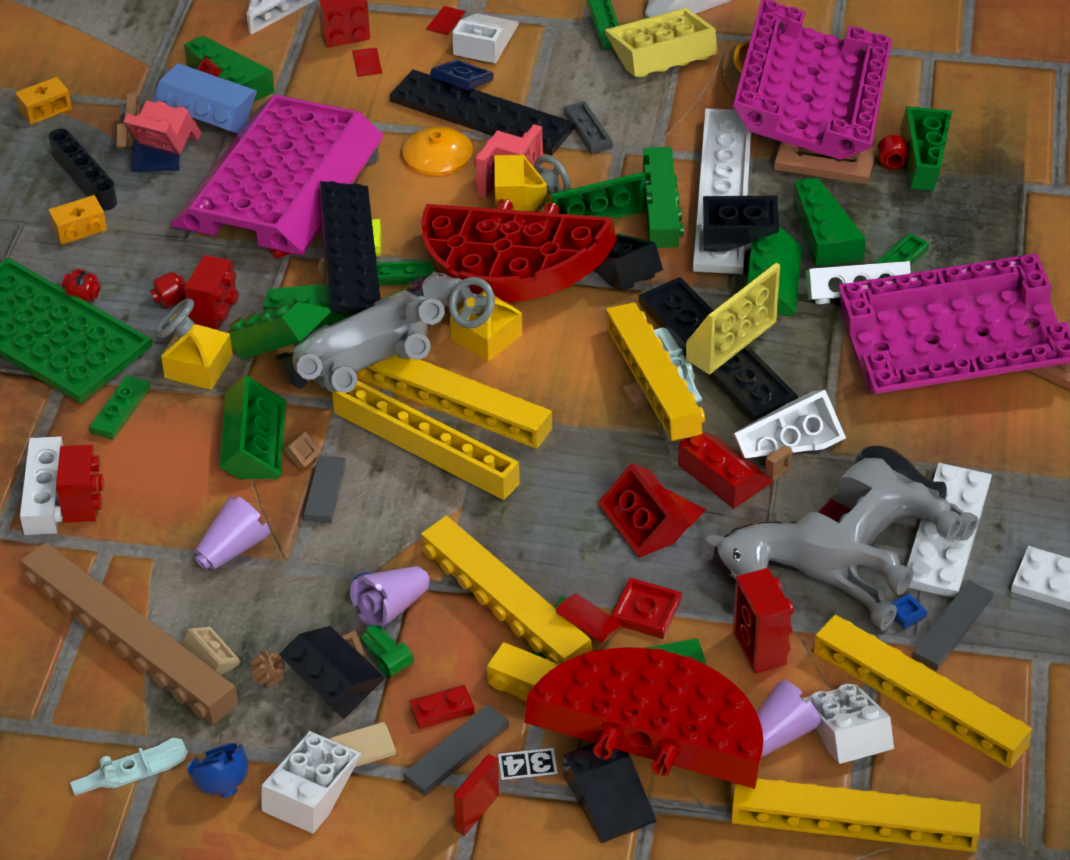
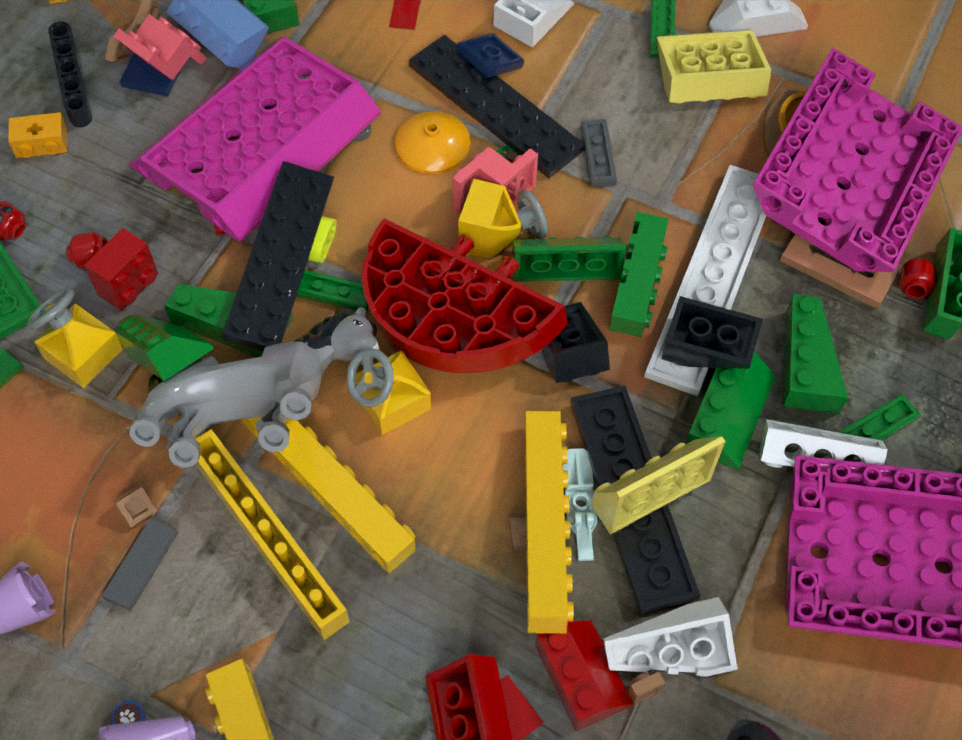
camera: 15 degrees right, 15 degrees up
green slope [219,375,286,480] -> none

